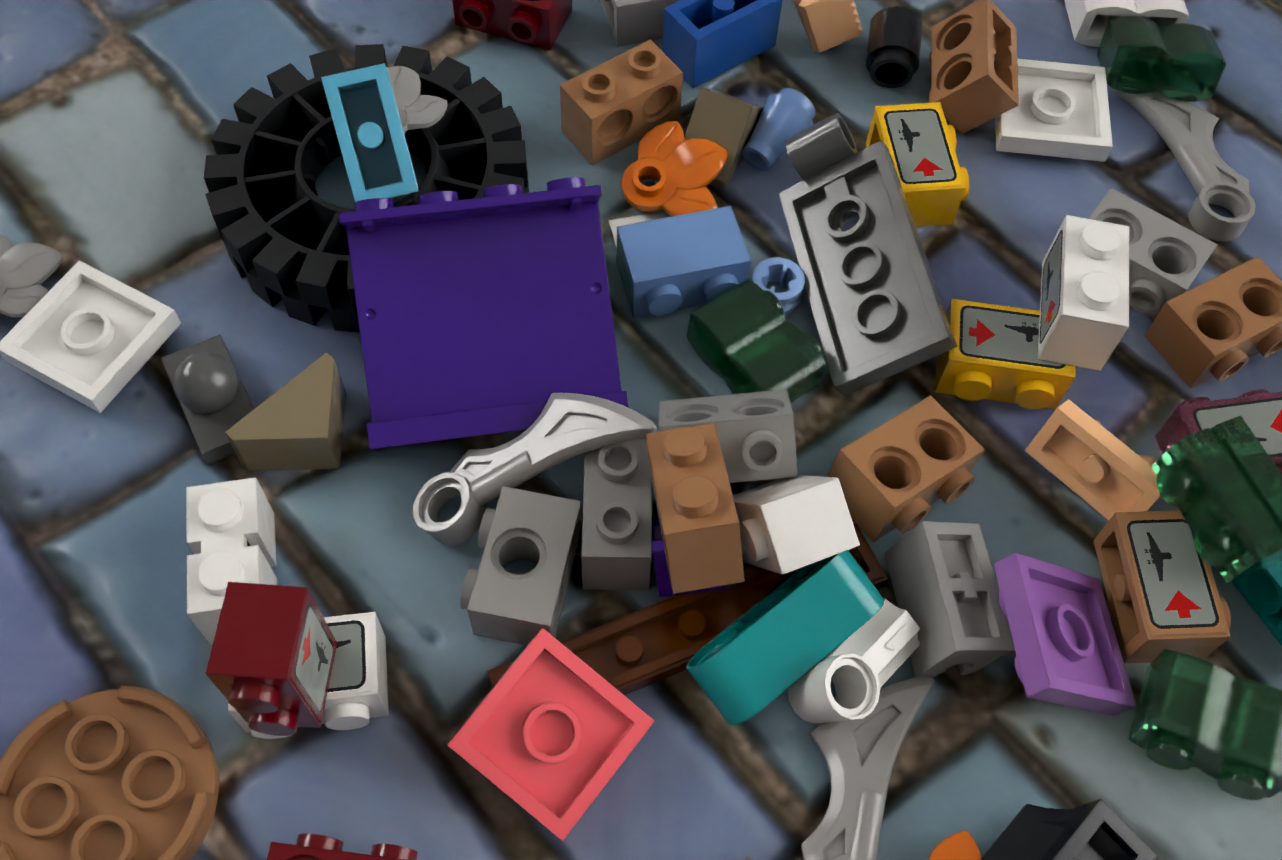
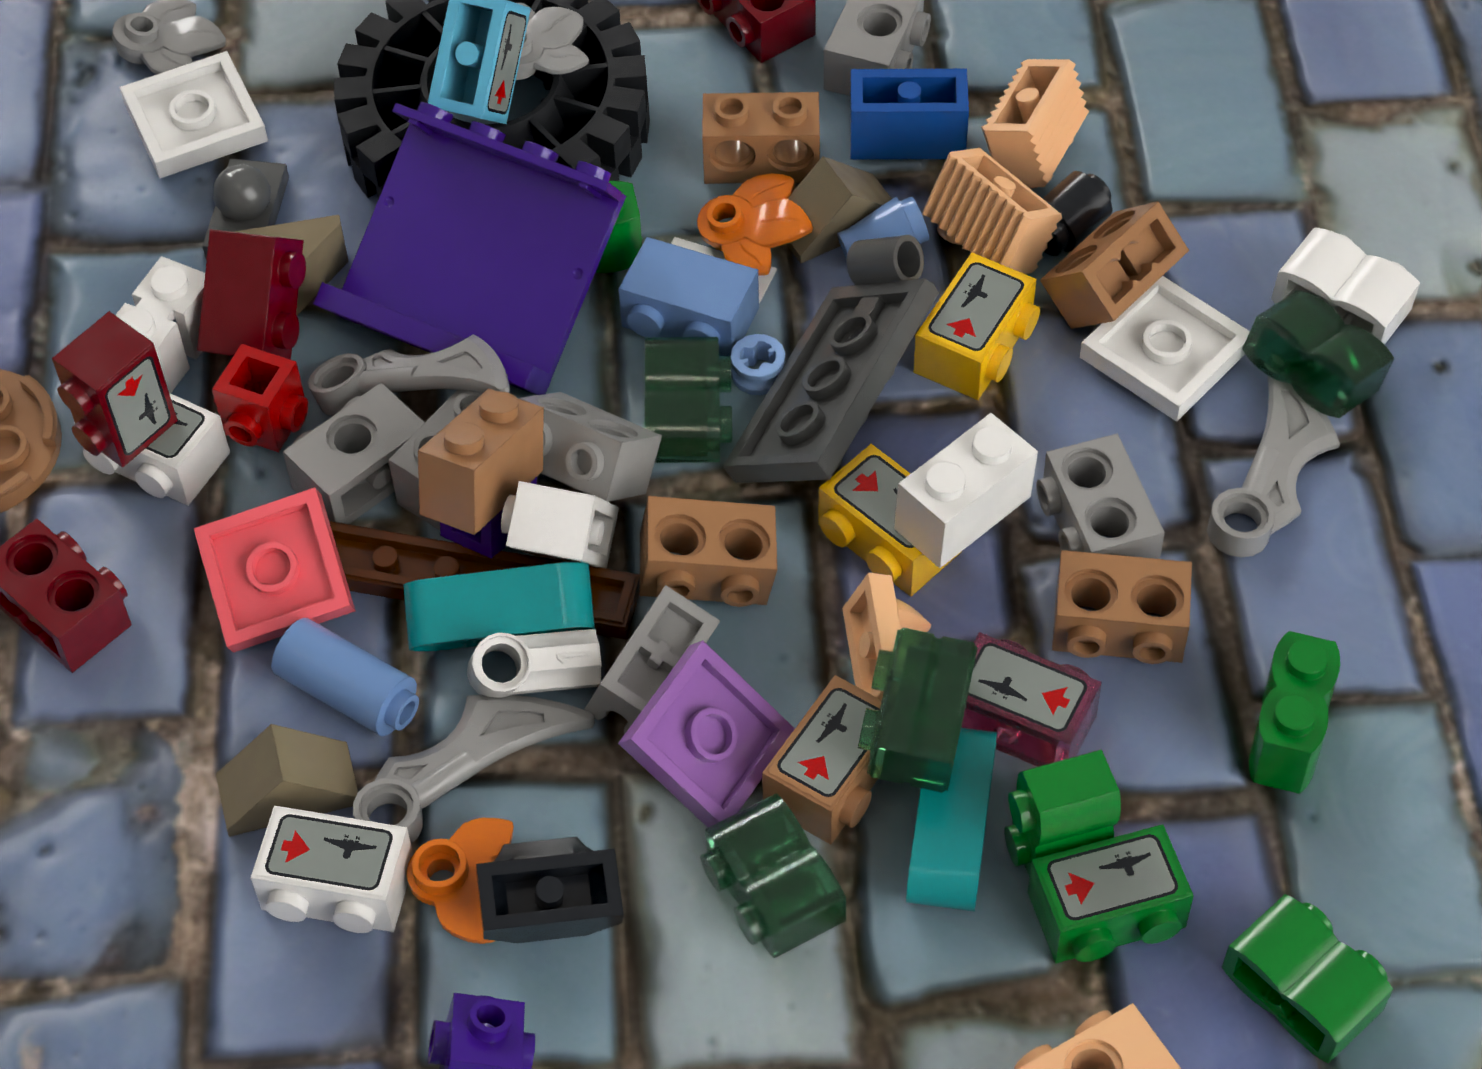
camera: 40 degrees right, 5 degrees down
none -> dark red brick [197,229,306,360]
none -> red brick [212,344,308,453]
none -> medium blue brick [271,618,419,736]
none -> light nougat brick [922,148,1062,274]

